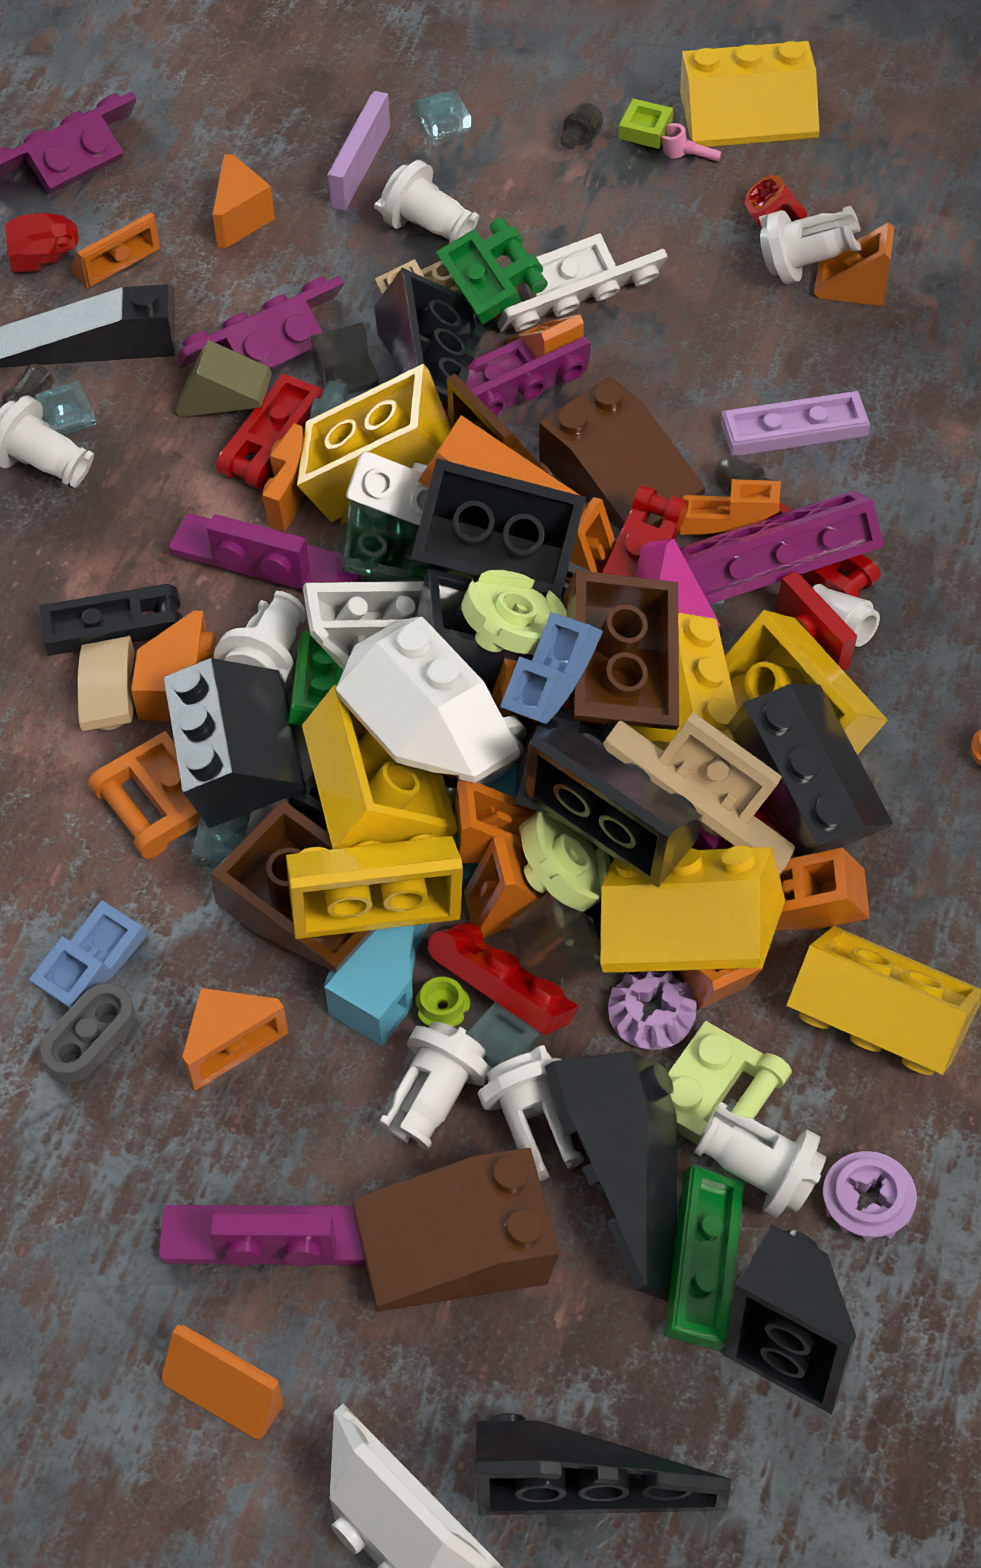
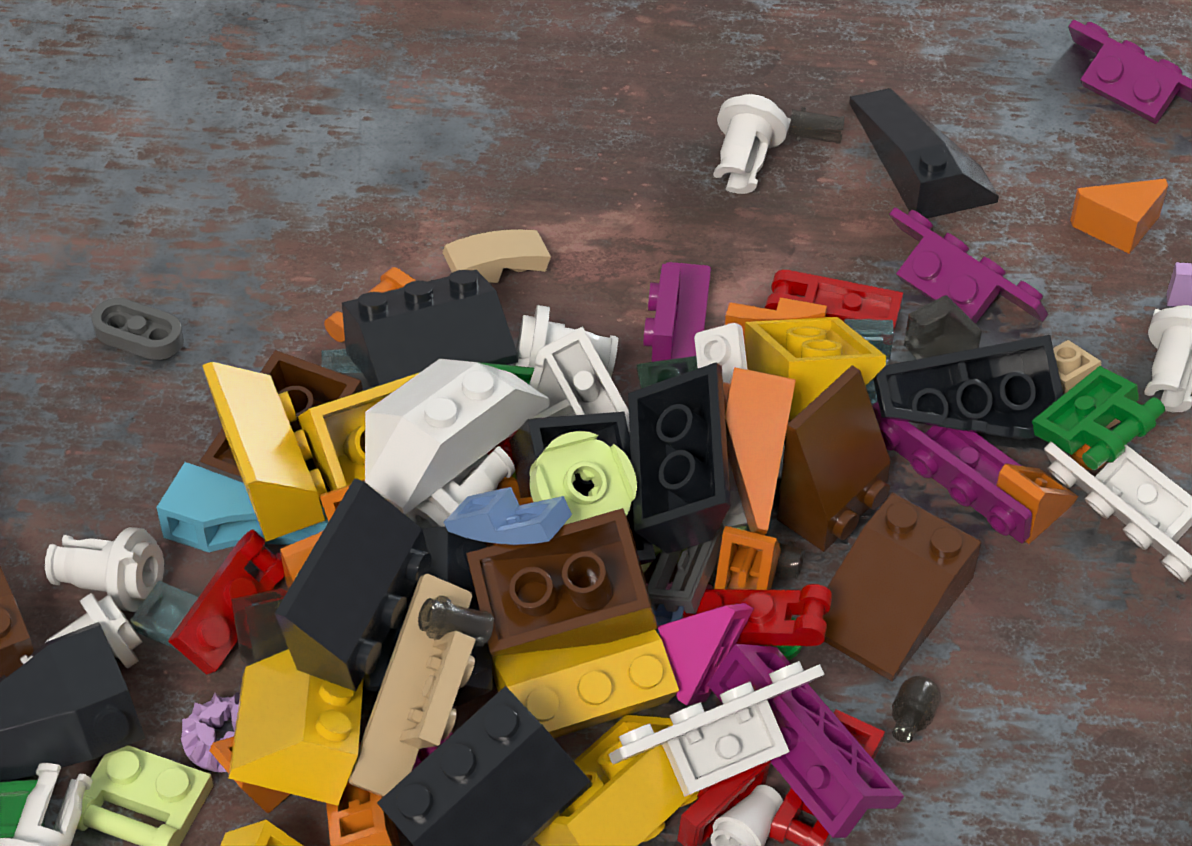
camera: 75 degrees right, 5 degrees down
red rock [5,213,79,274] -> none
medium blue slope [29,900,149,1008] -> none
clear light blue plate [34,380,96,435] -> none
black plate [39,584,183,656] -> none
orange slope [71,212,161,289] -> none
orange slope [131,611,216,721] -> none
olive slope [175,340,272,418] -> none
orange slope [182,988,289,1091] -> none
lime plate [415,977,470,1027] -> none
orange slope [680,479,781,535] -> none
lavender tile [721,391,870,457] -> none
none -> clear smoke pin [418,595,494,647]
none -> white bracket [608,661,824,797]

